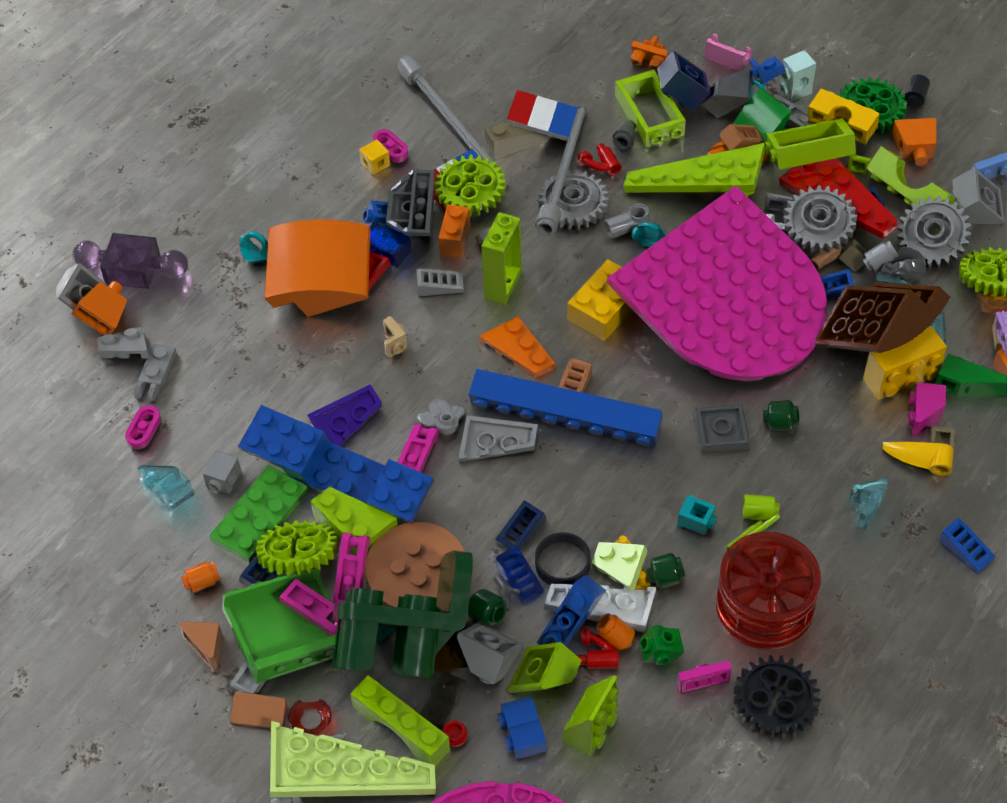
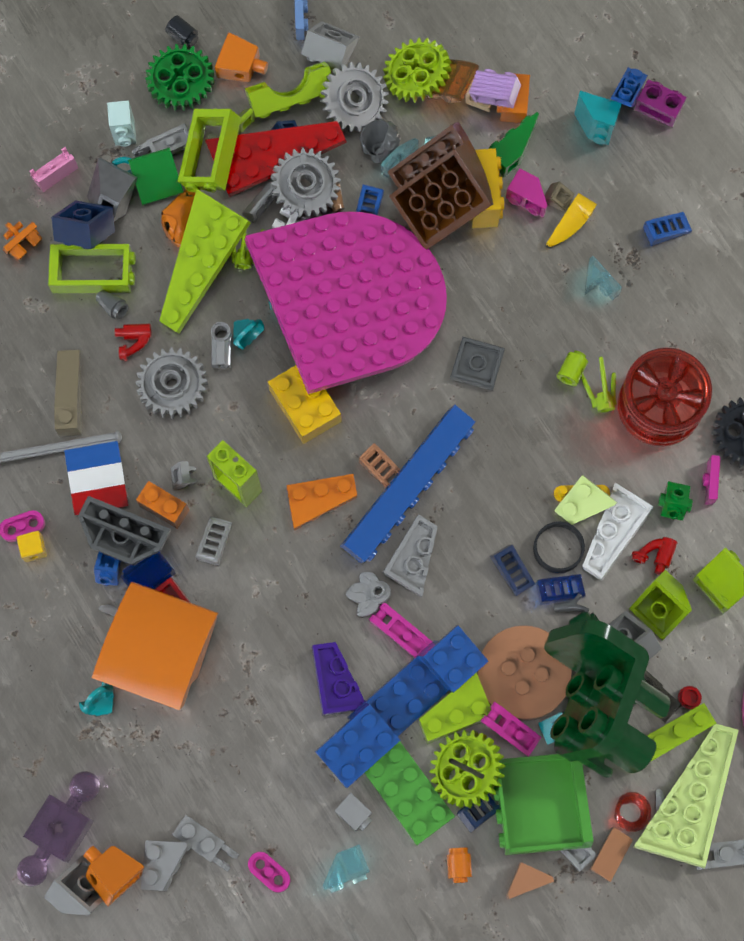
camera: 70 degrees left, 20 degrees up
dark pink plate [280,579,337,637] -> none
tan bracket [383,316,407,358] -> none
lime gear [434,154,506,217] -> none
blue brick [497,696,547,759] -> none
flag [506,90,588,237] -> none
blue slope [536,575,606,646] -> none
orange brick [596,613,635,650] -> none
dark green head [646,553,686,590] -> none
teal brick [677,495,718,535] -> none
nougat slope [720,124,764,150] -> none
blue bracket [749,56,786,84] -> none
dark green head [763,400,800,432] -> none
yellow arch [807,89,879,145] -> none
dark tan slope [840,239,867,272] -> none
light grey brick [863,241,899,273] -> none

